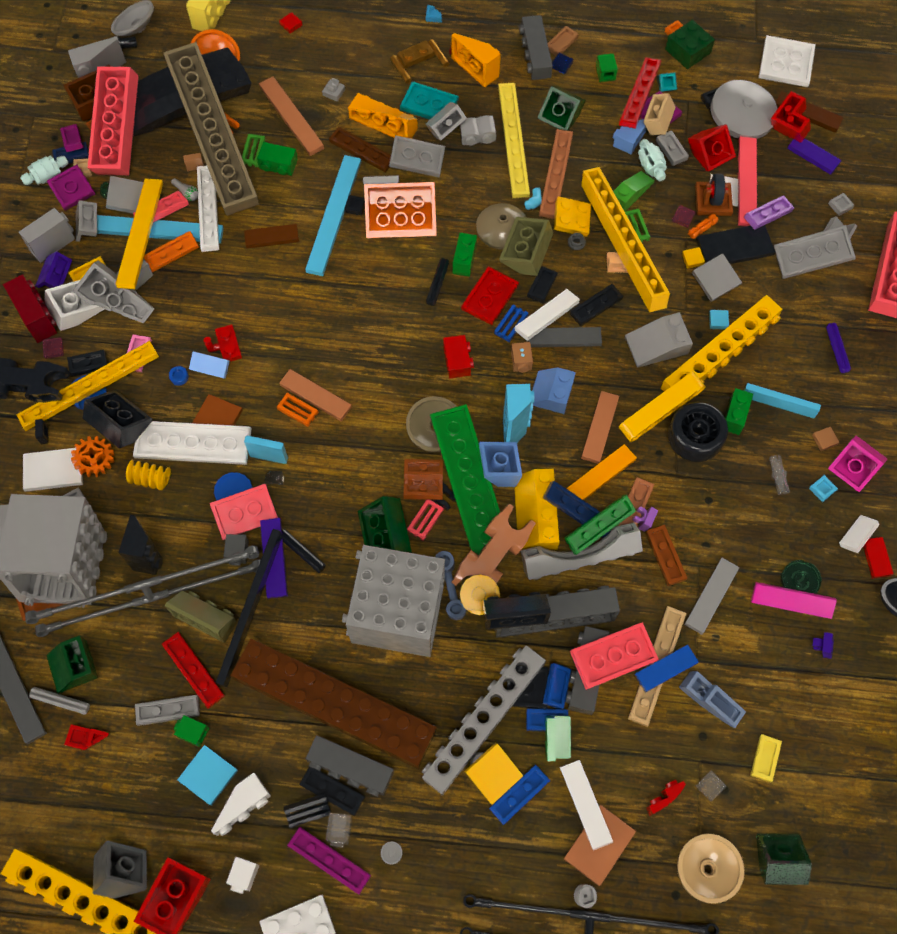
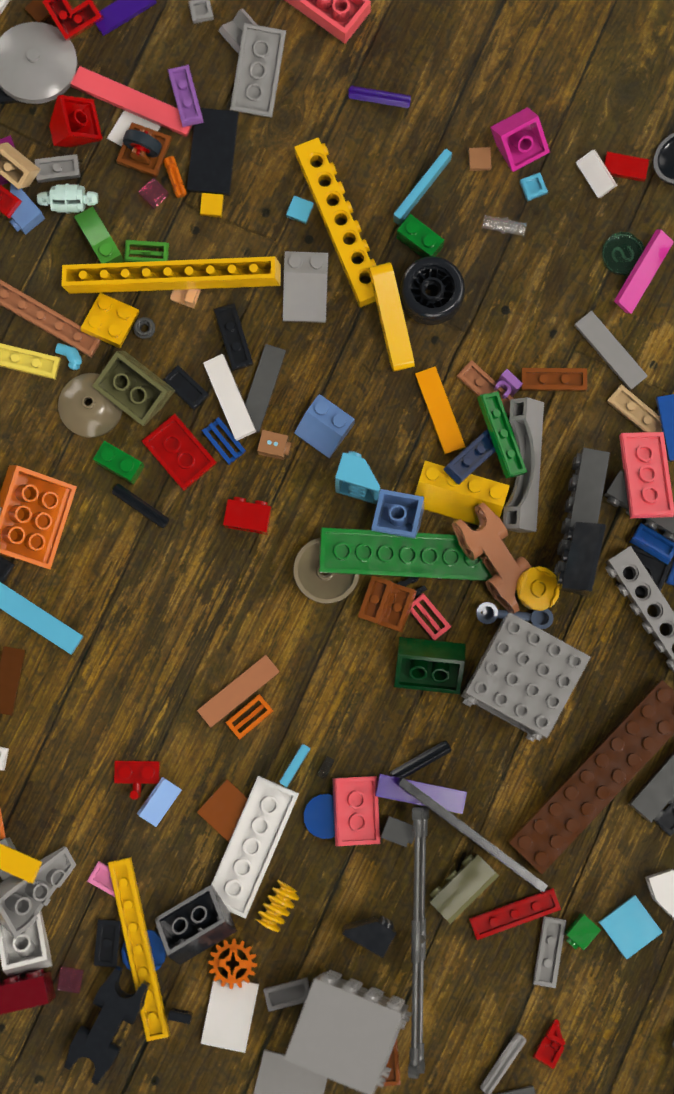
camera: 70 degrees left, 15 degrees up
dark green slope [46,635,98,694] -> none
blue tile [169,366,189,386] -> none
nougat tile [581,391,619,464] -> none
light grey tile [692,254,742,302] -> none

